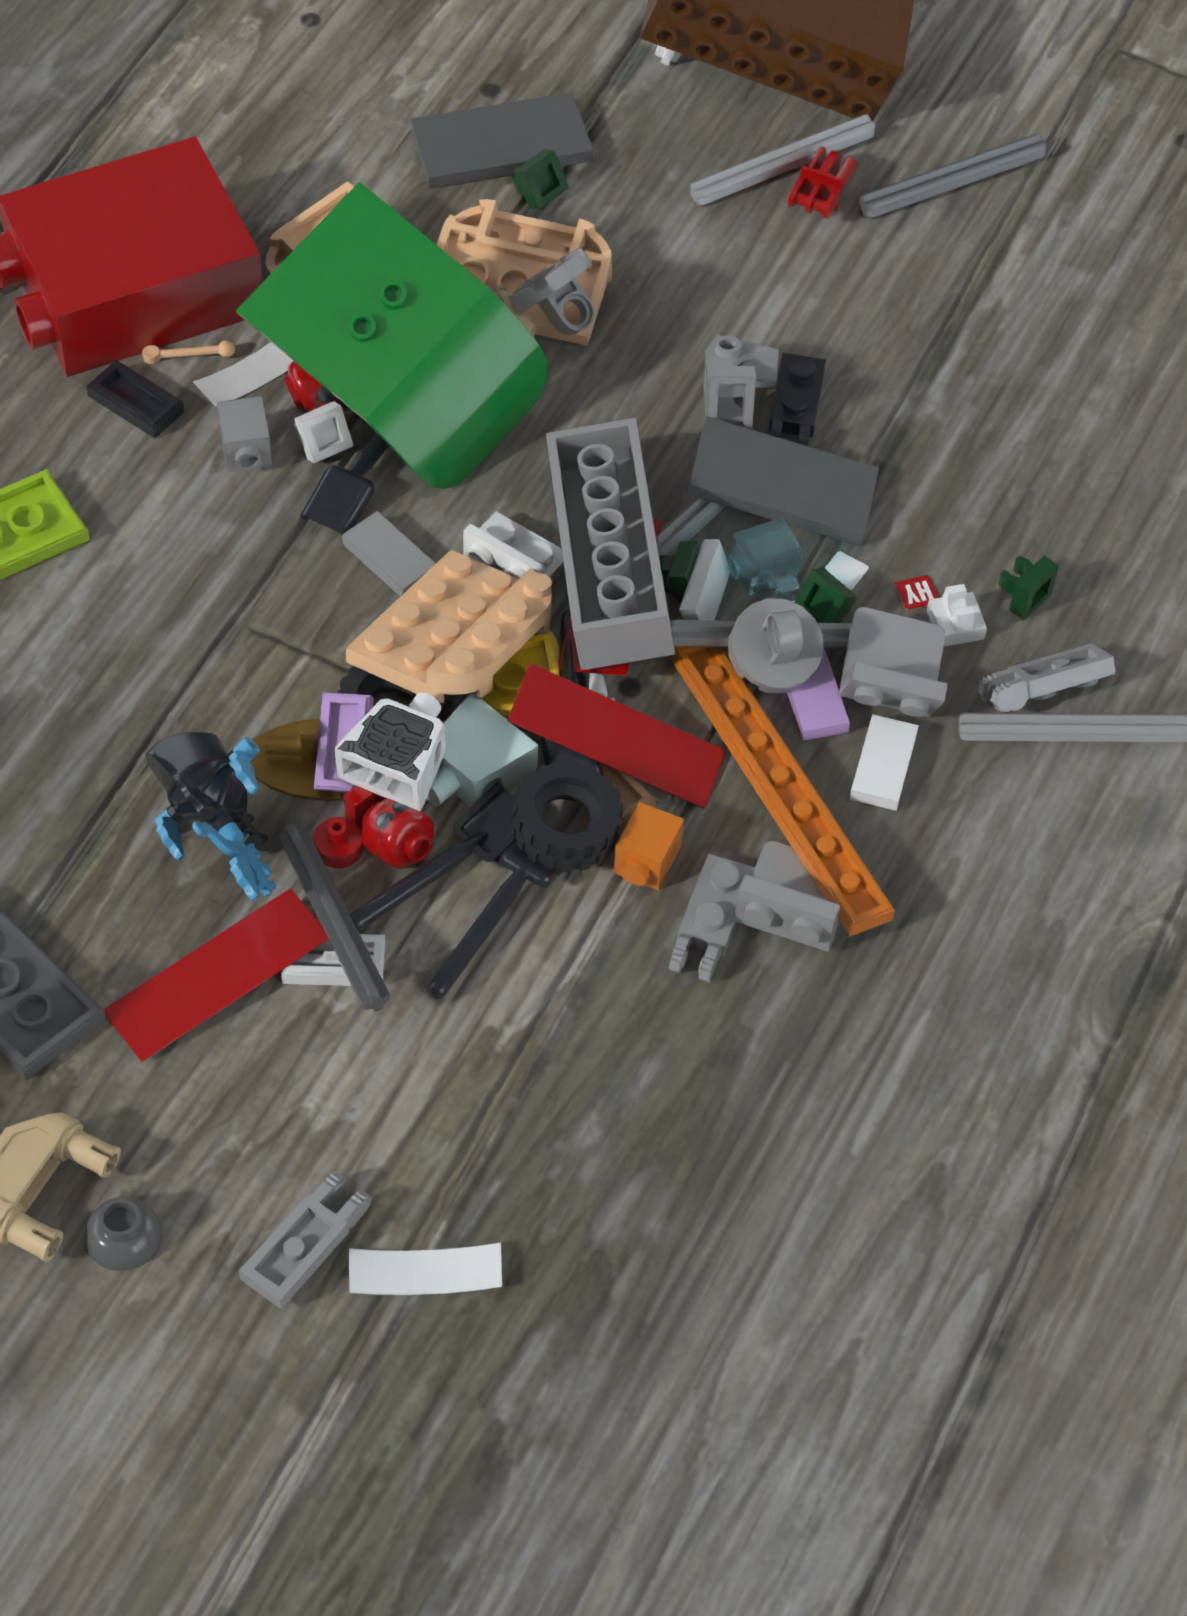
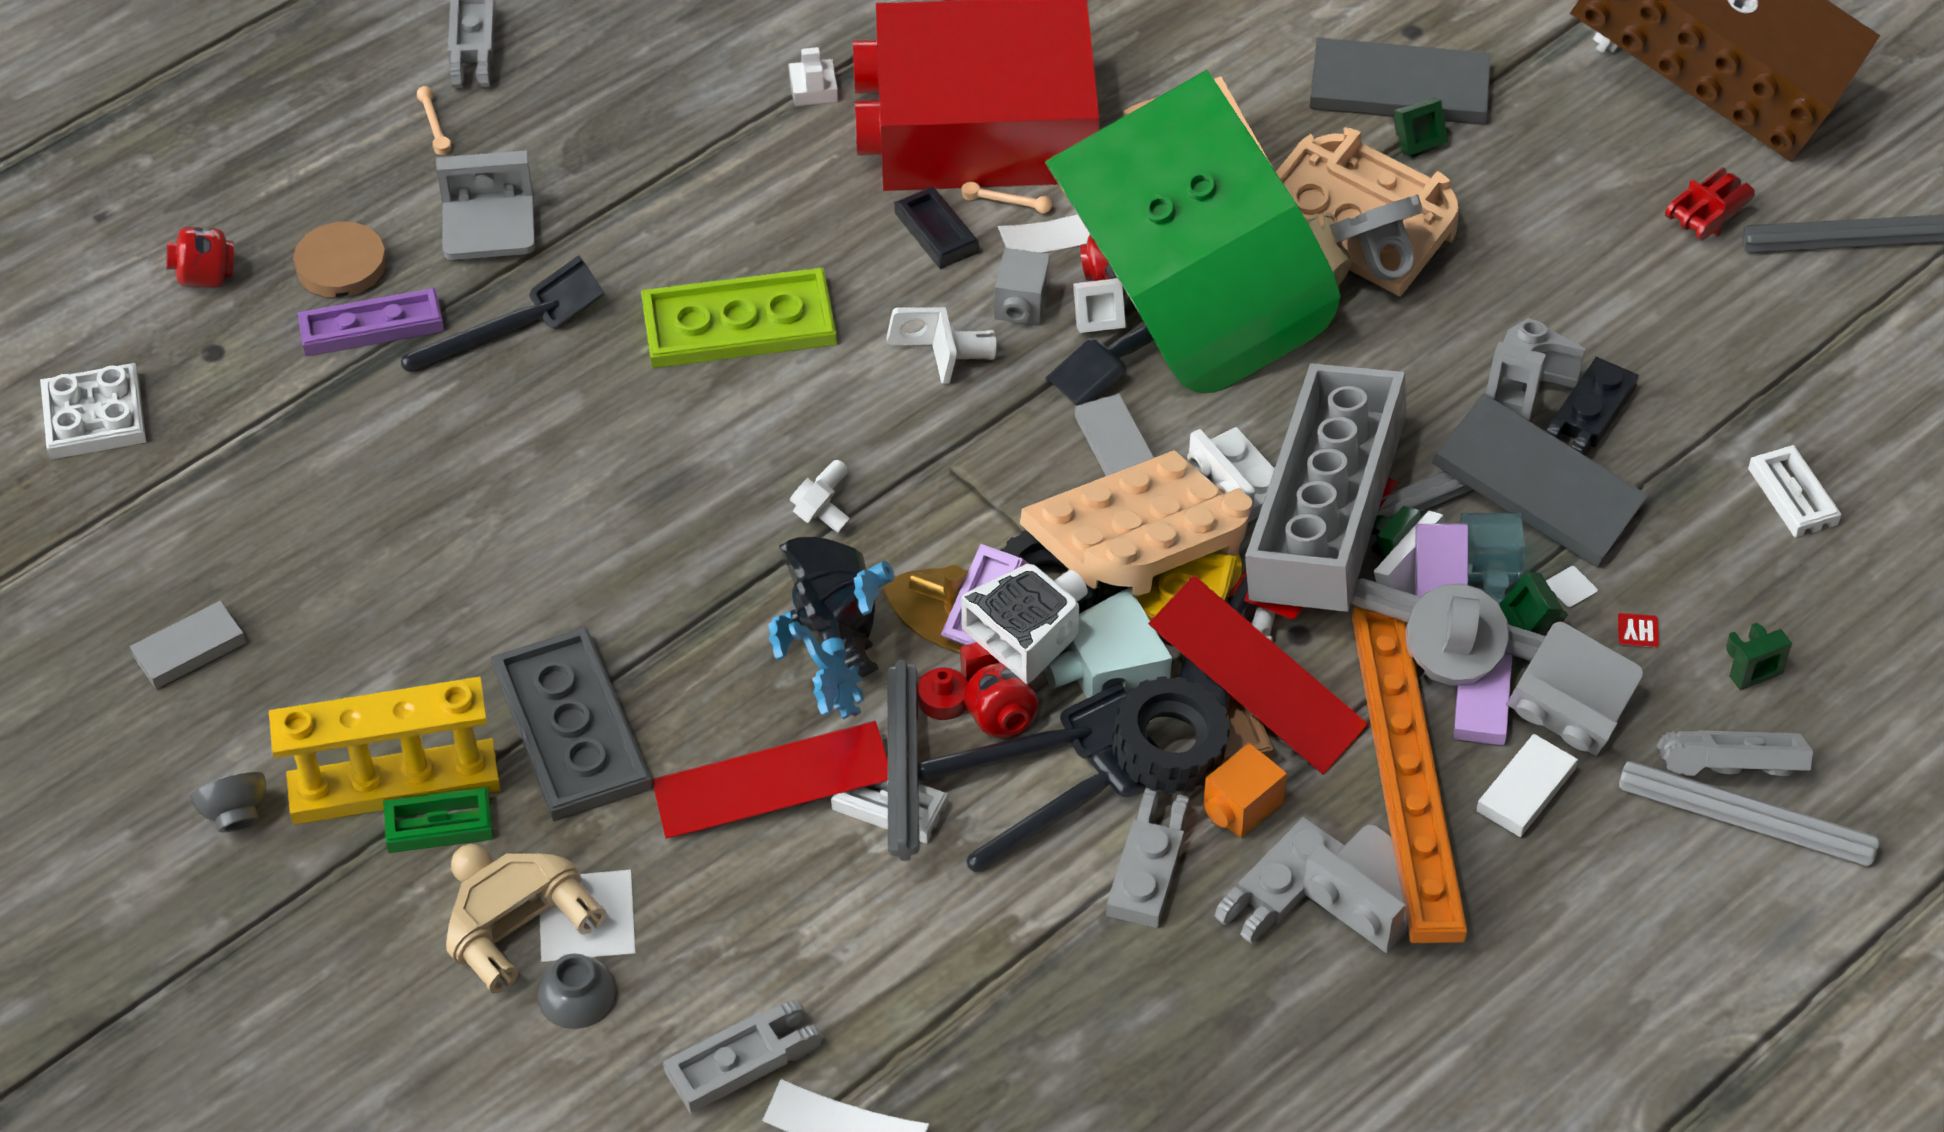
camera: 25 degrees right, 5 degrees down
light grey axle [690,114,875,206] -> none
white tile [927,584,987,647] -> none
none -> white sticker [540,870,635,962]
none -> white piece [790,460,850,533]
none -> white bracket [887,307,996,384]
none -> light grey hinge [1106,788,1190,928]
none -> lavender tile [1415,523,1468,597]
none -> white tile [1748,445,1842,538]

